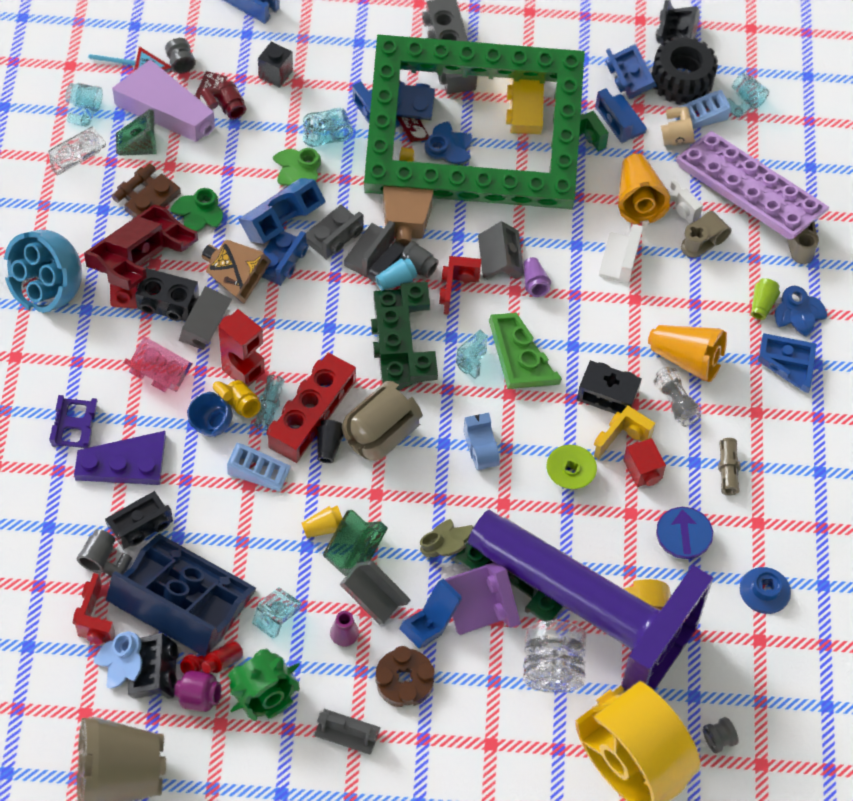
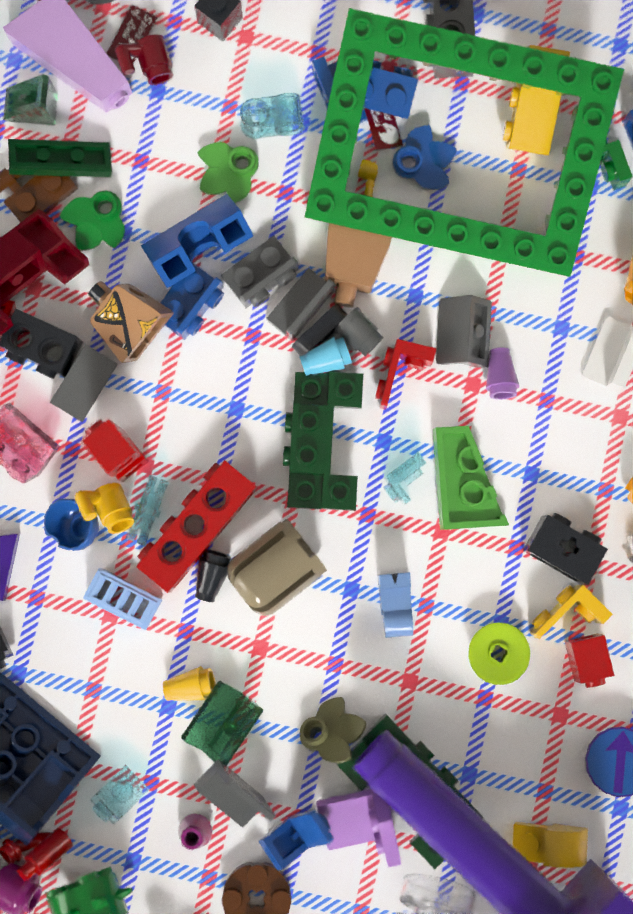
camera: 10 degrees right, 25 degrees up
none -> dark green tile [8,139,112,178]

